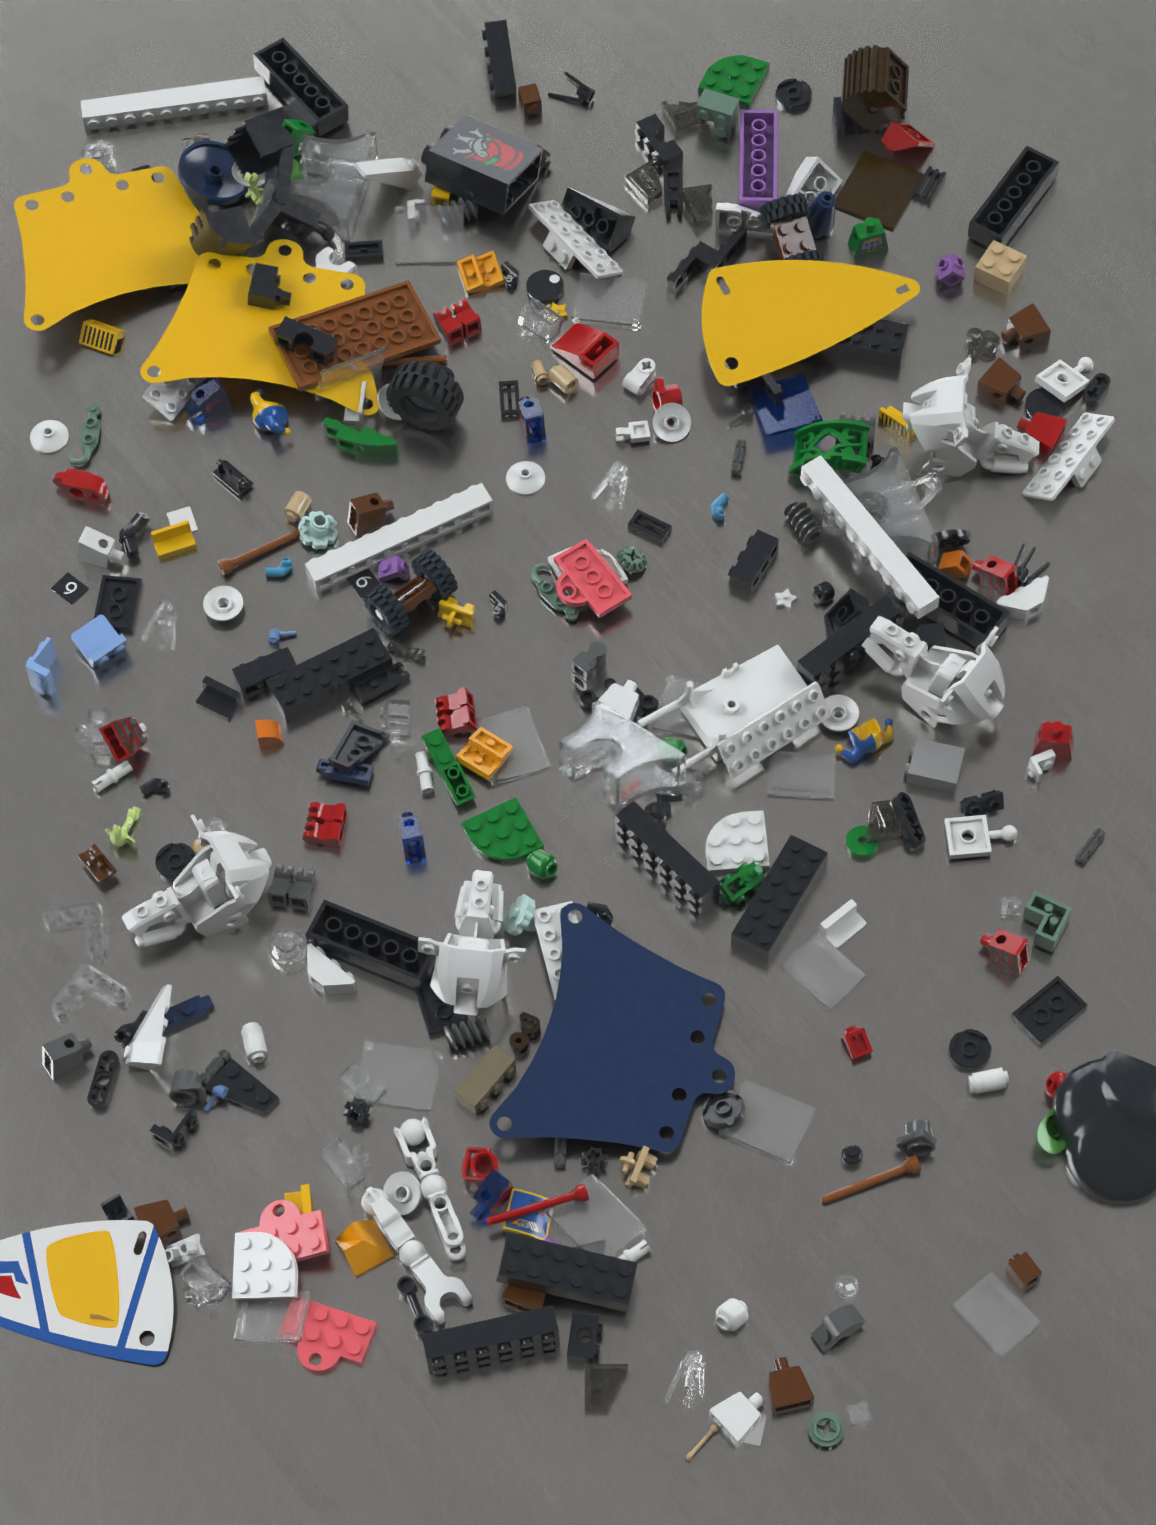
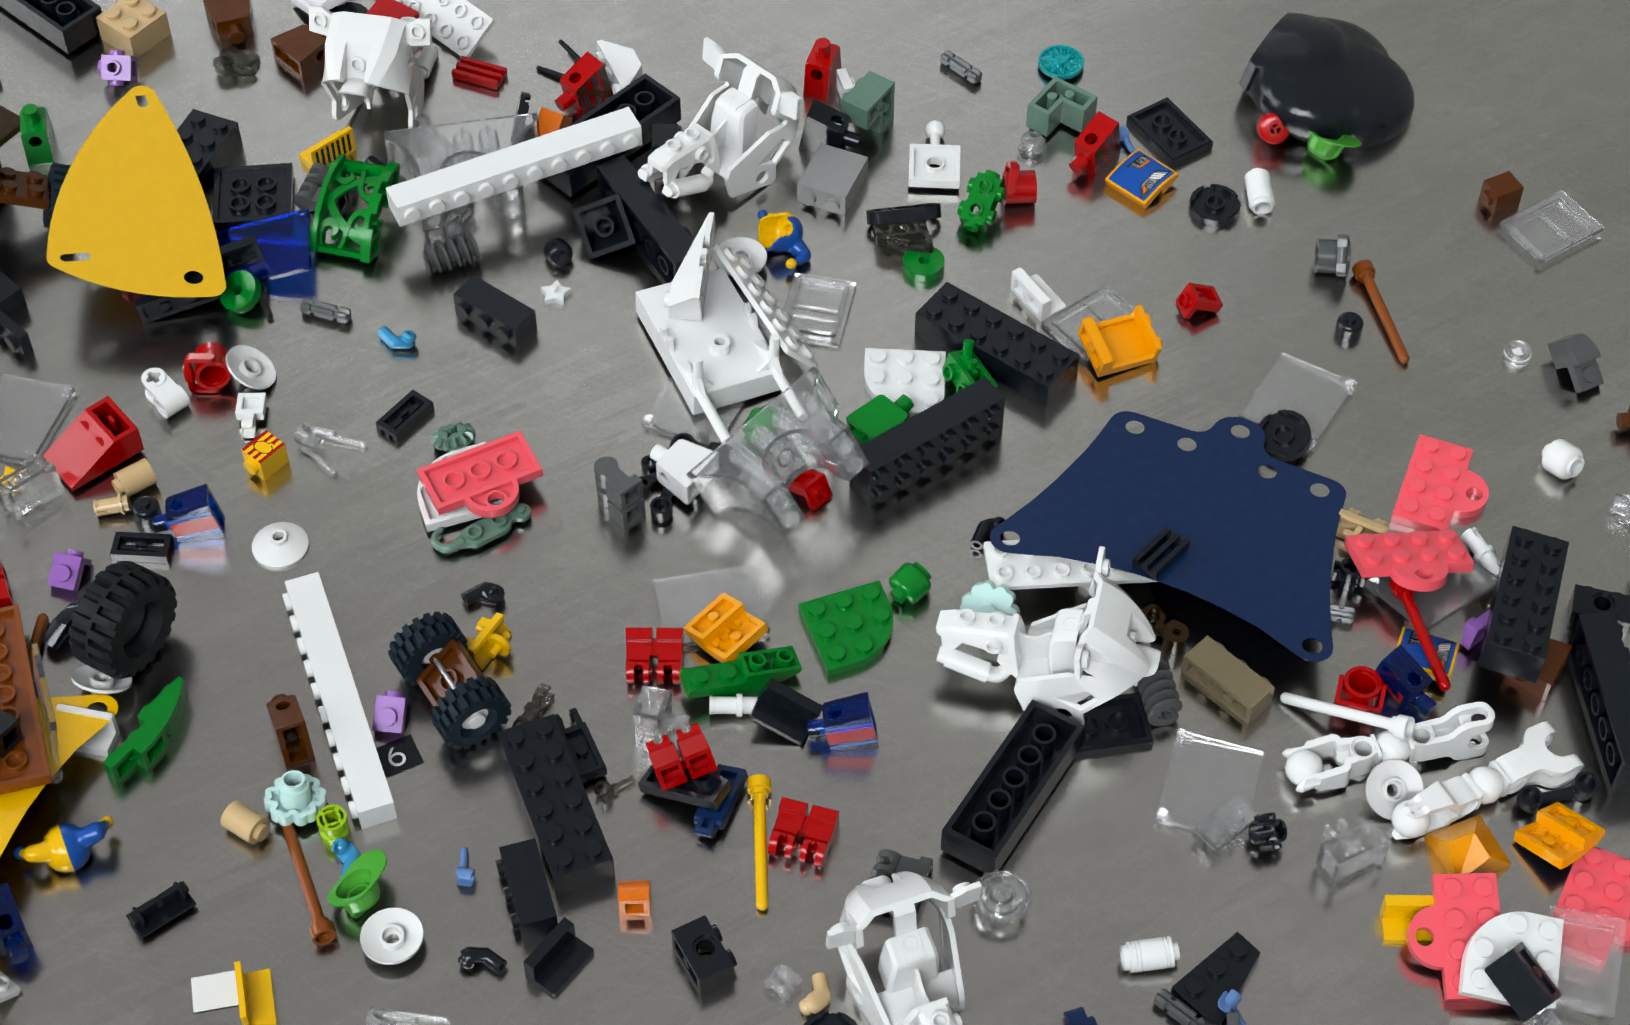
camera: 85 degrees left, 10 degrees down
white slope [307,943,357,994] -> none
black hinge [960,789,1004,817] -> none
none -> medium lavender bracket [47,549,92,592]
none -> black piece [131,495,162,526]
none -> black plate [212,163,294,230]
none -> green piece [220,270,261,314]
none -> yellow brick [241,430,289,481]
none -> lime wheel [316,804,351,846]
none -> bright green piece [327,849,387,919]
none -> red tile [451,56,507,90]
none -> black arm [458,946,507,974]
none -> red legs [645,722,718,792]
none -> white wedge [664,212,715,321]
none -> black brick [671,915,737,996]
none -> yellow piece [747,774,771,911]
none -> black panel [750,678,823,745]
none -> black torso [799,100,861,153]
none -> sand green brick [840,71,895,133]
none -> green torso [846,394,914,444]
none -> green brick [957,170,1006,233]
none -> red piece [1002,160,1037,205]
none -> teal wheel [1038,45,1084,80]
none -> light orange panel [1077,305,1162,377]
none -> slope [1105,149,1179,209]
none -> medium blue hand [1119,126,1136,153]
none -> black tile [1132,527,1190,580]
none -> white piece [1280,692,1415,741]
none -> coral plate [1344,529,1474,592]
none -> coral plate [1390,434,1489,531]
none -> black panel [1485,942,1562,1022]
none -> light orange slope [1513,802,1606,870]

